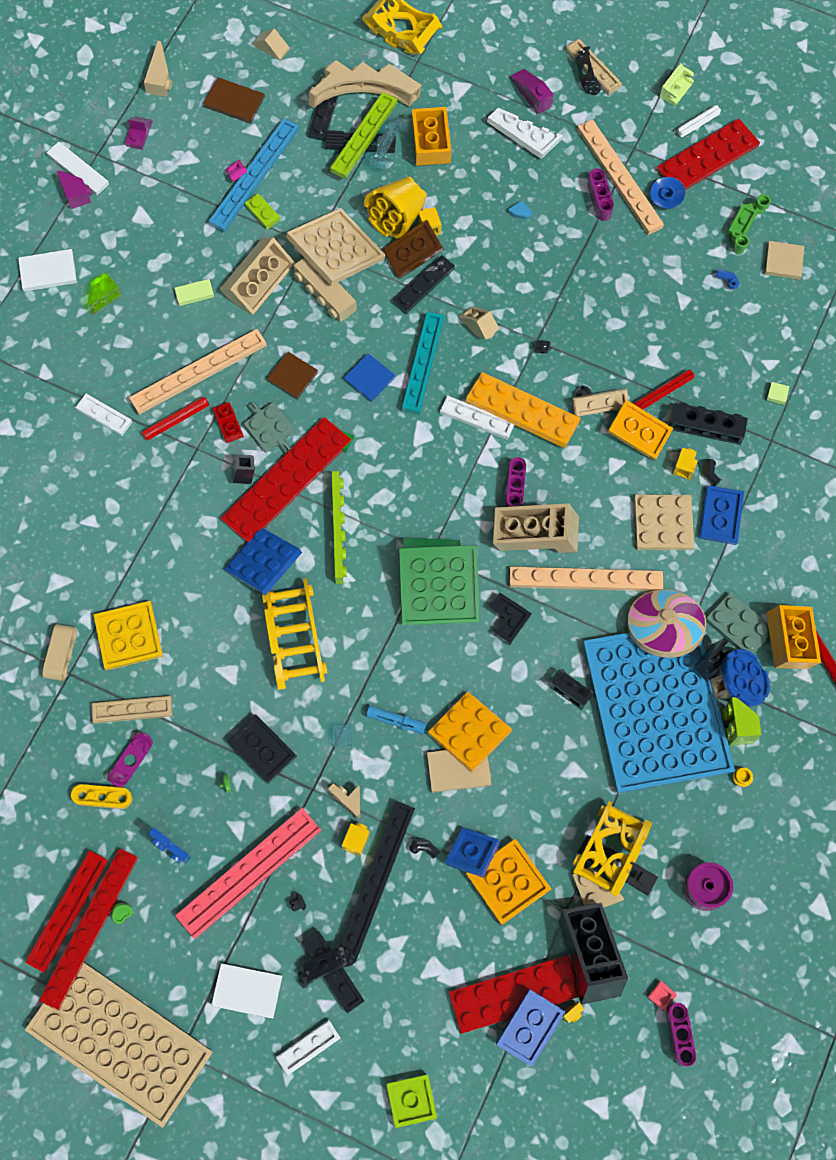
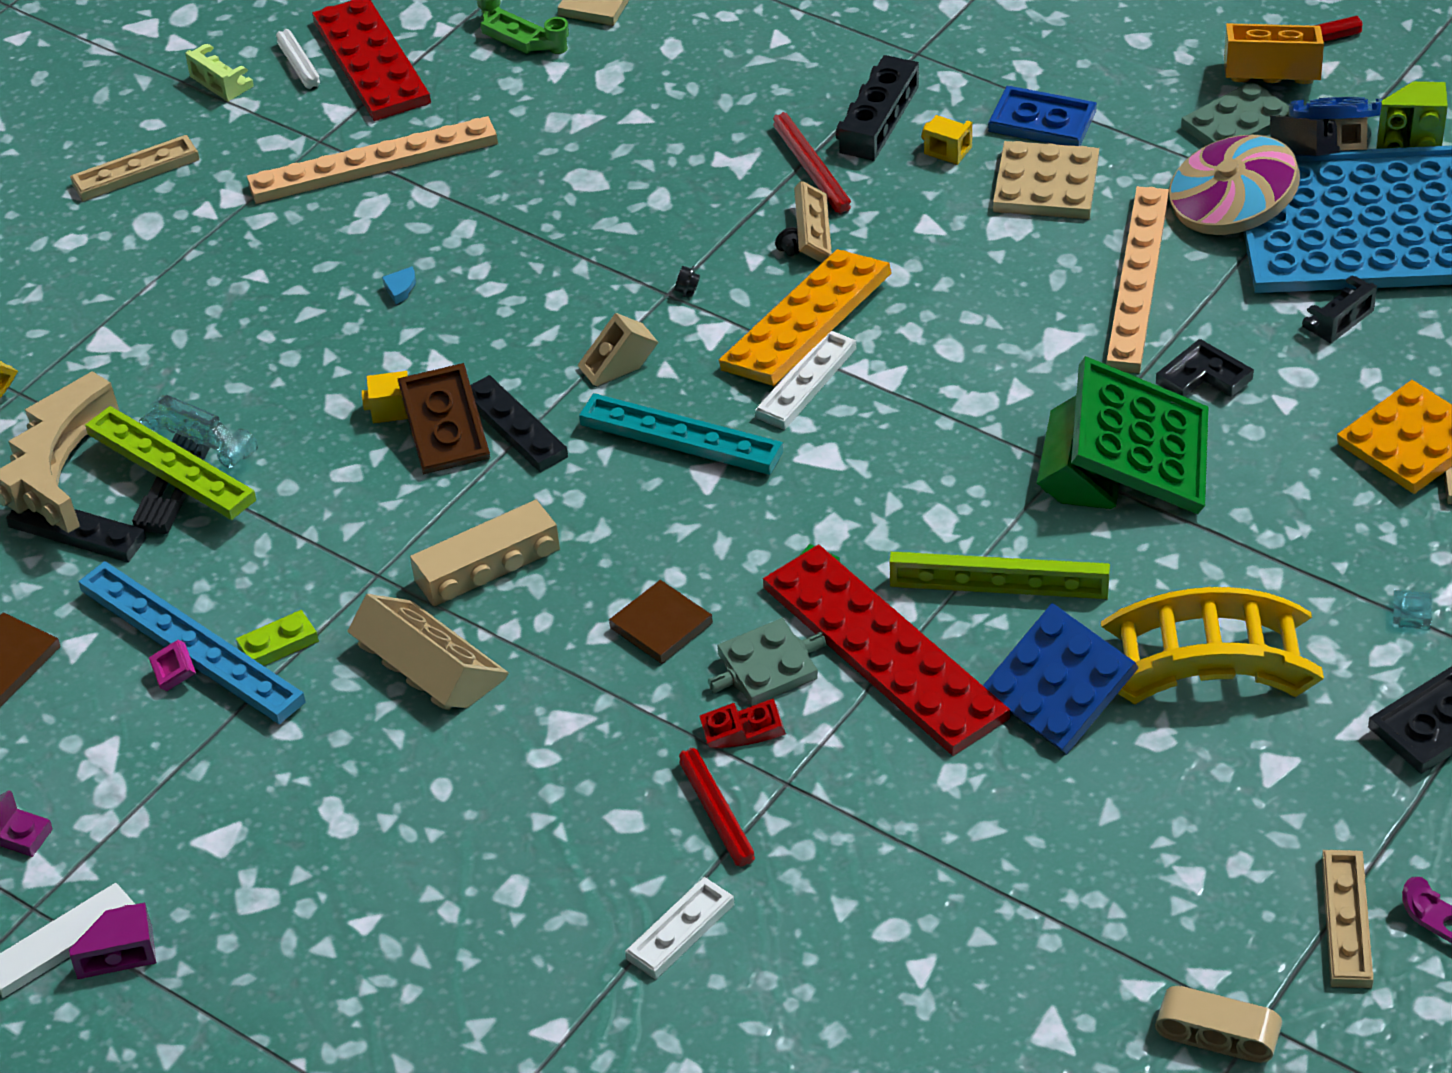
camera: 75 degrees left, 25 degrees down
white tile [18,249,77,292] -> none
clear neon green slope [87,272,122,315] -> none
yellow plate [93,601,164,671] -> none
light nougat plate [129,329,267,415] -> none
yellowish green tile [175,279,214,306] -> none
black brick [231,454,255,484] -> none
tan plate [286,208,386,286] -> none
blue tile [344,353,395,402] -> none
yellow cone [364,176,427,239] -> none
dark azure pin [366,705,427,735] -> none
light orange brick [412,107,451,166] -> none
white wing [487,108,563,159] -> none
tan hinge [493,503,579,553] -> none
magenta beam [505,457,526,507] -> none
magenta slope [510,69,554,114] -> none
black piece [575,46,601,95] -> none
magenta beam [588,168,614,221] -> none
light orange plate [607,400,673,461] -> none
blue dish [650,177,685,209] -> none
black arm [703,459,722,486] -> none
blue arm [716,269,739,289] -> none
yellowish green tile [767,382,790,405] -> none

